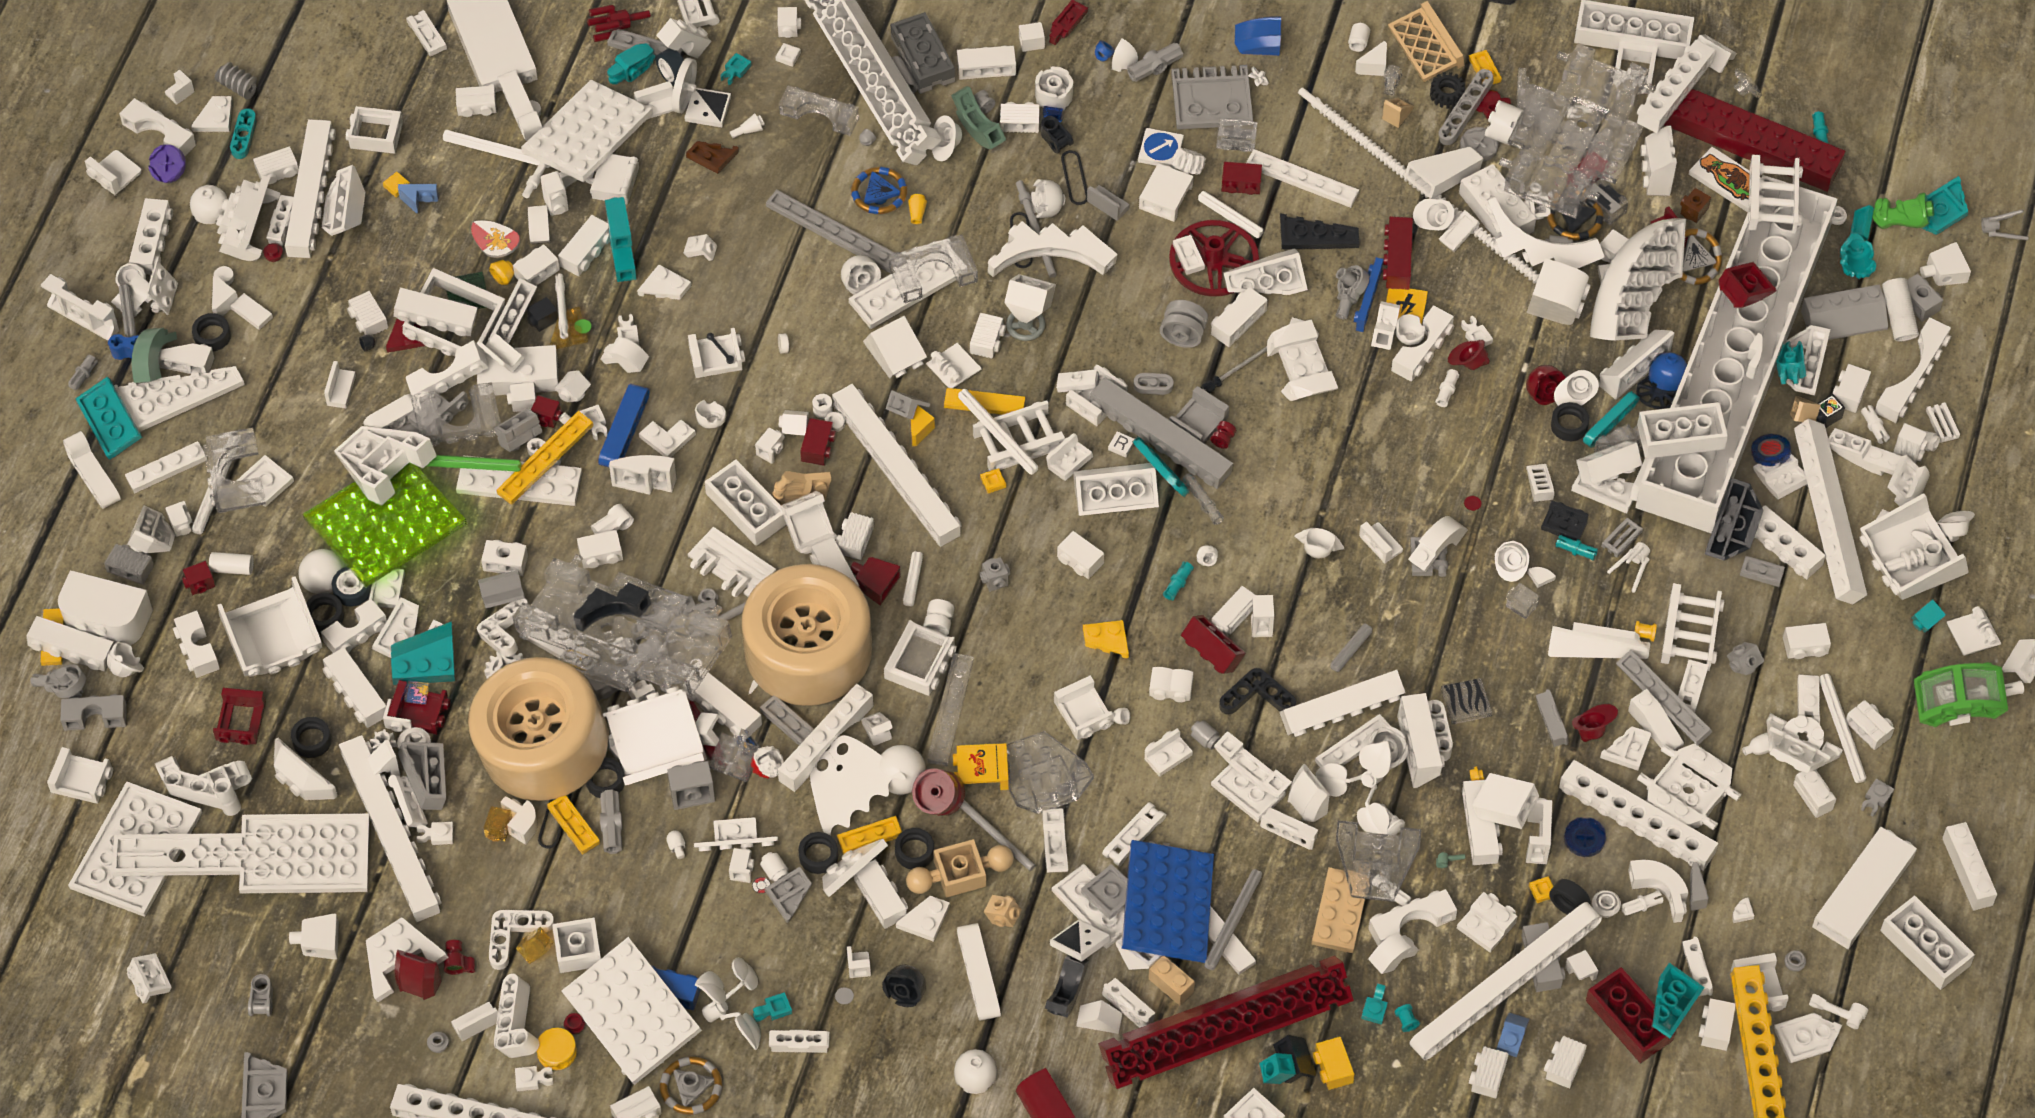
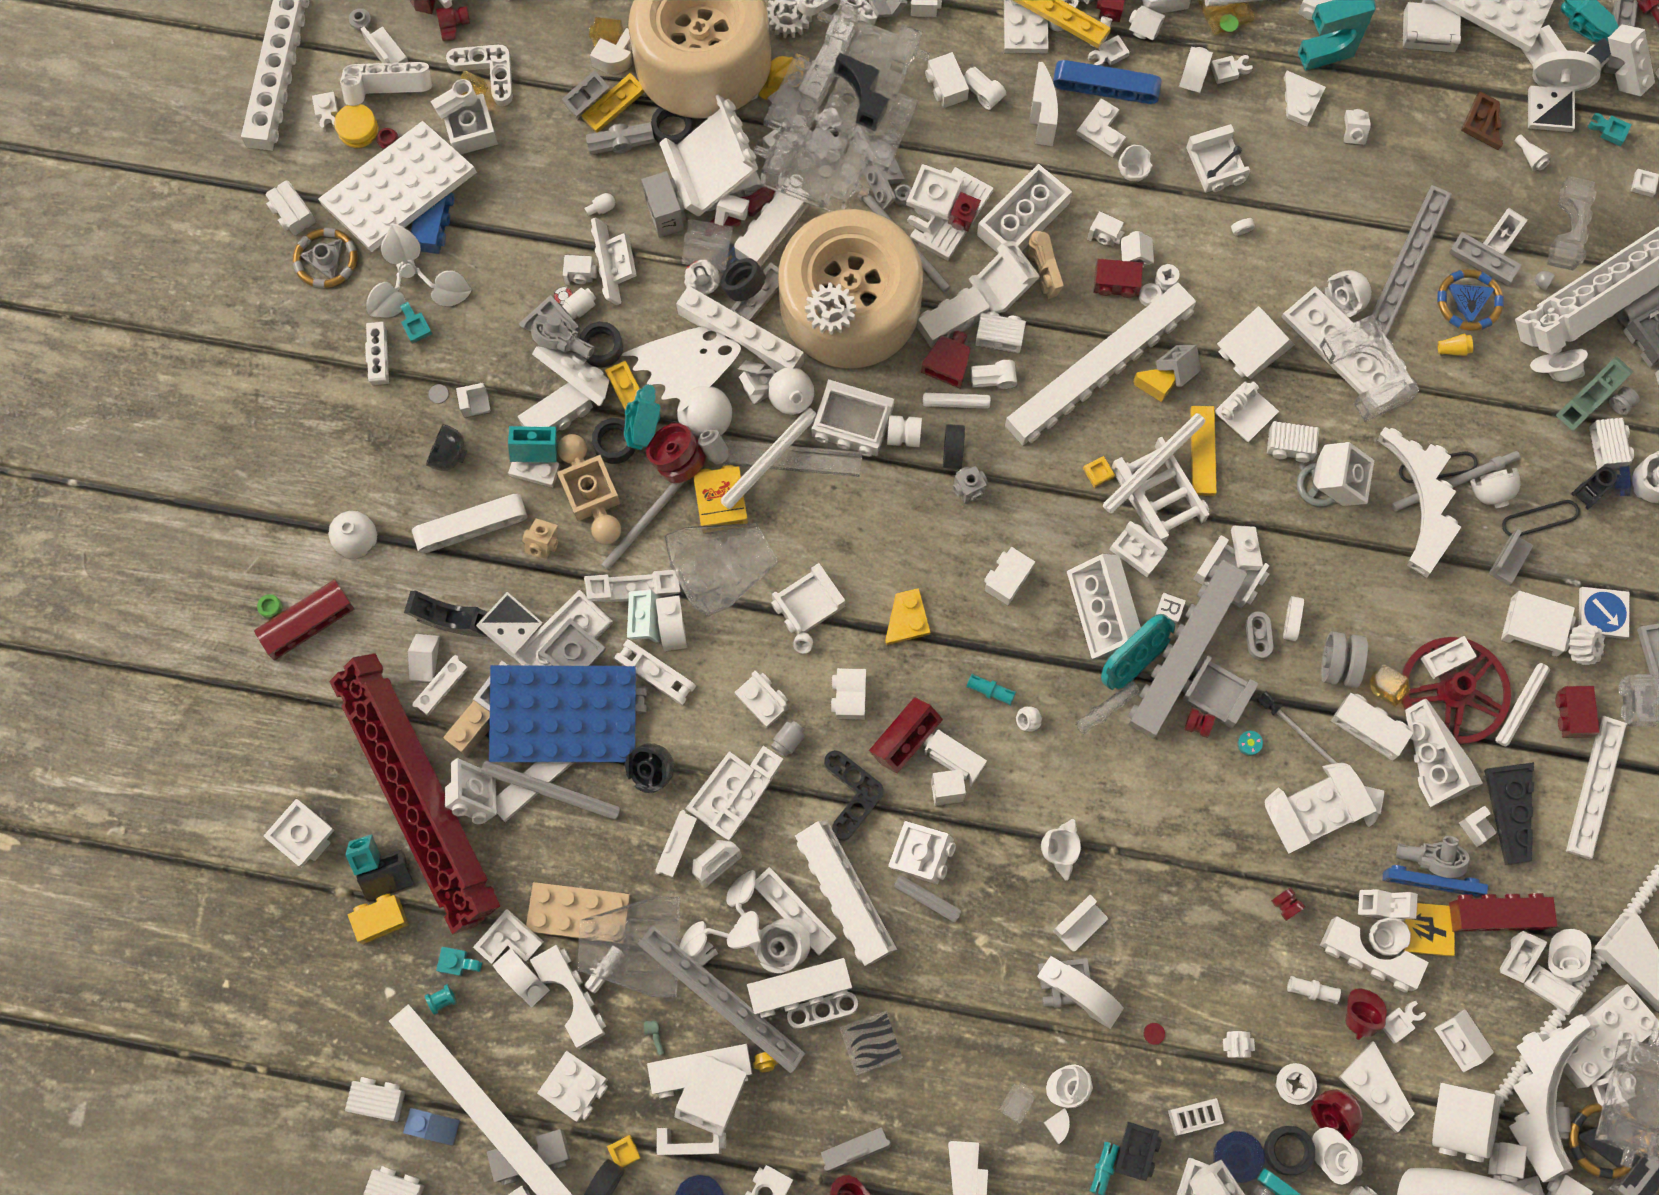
camera: 85 degrees right, 15 degrees up
none -> white piece [430,79,477,119]
none -> white plate [445,758,497,824]
none -> white plate [473,909,544,964]
none -> teal brick [508,426,558,462]
none -> light grey pin [531,314,595,359]
none -> light grey brick [562,70,610,120]
none -> teal hinge [624,384,661,451]
none -> black cylinder [625,743,675,793]
none -> light aqua panel [627,590,662,643]
none -> light grey tile [638,925,805,1073]
none -> white brick [656,596,687,651]
none -> light grey brick [698,429,729,464]
none -> black tyre [720,258,766,301]
none -> white axle [721,408,817,509]
none -> white sticker [738,360,765,374]
none -> white cylinder [768,368,814,415]
none -> white gear [805,283,856,335]
none -> white plate [888,821,956,885]
none -> white tile [906,164,964,220]
none -> black tyre [943,424,965,469]
none -> dark red brick [948,192,981,232]
none -> white piece [971,360,1017,389]
none -> clear blue tile [1213,1131,1265,1183]
none -> white gear [1223,1031,1255,1058]
none -> teal tile [1237,731,1263,756]
none -> dark red wheel [1271,887,1306,921]
none -> white gear [1276,1063,1317,1105]
none -> white beam [1283,596,1304,641]
none -> white wing [1339,1041,1414,1133]
none -> clear yellow brick [1370,664,1410,707]
none -> white panel [1434,1009,1493,1072]
none -> light grey plate [1449,232,1521,286]
none -> white panel [1459,806,1496,847]
none -> white slope [1483,208,1527,254]
none -> white brick [1488,1142,1527,1183]
none -> white slope [1500,931,1547,983]

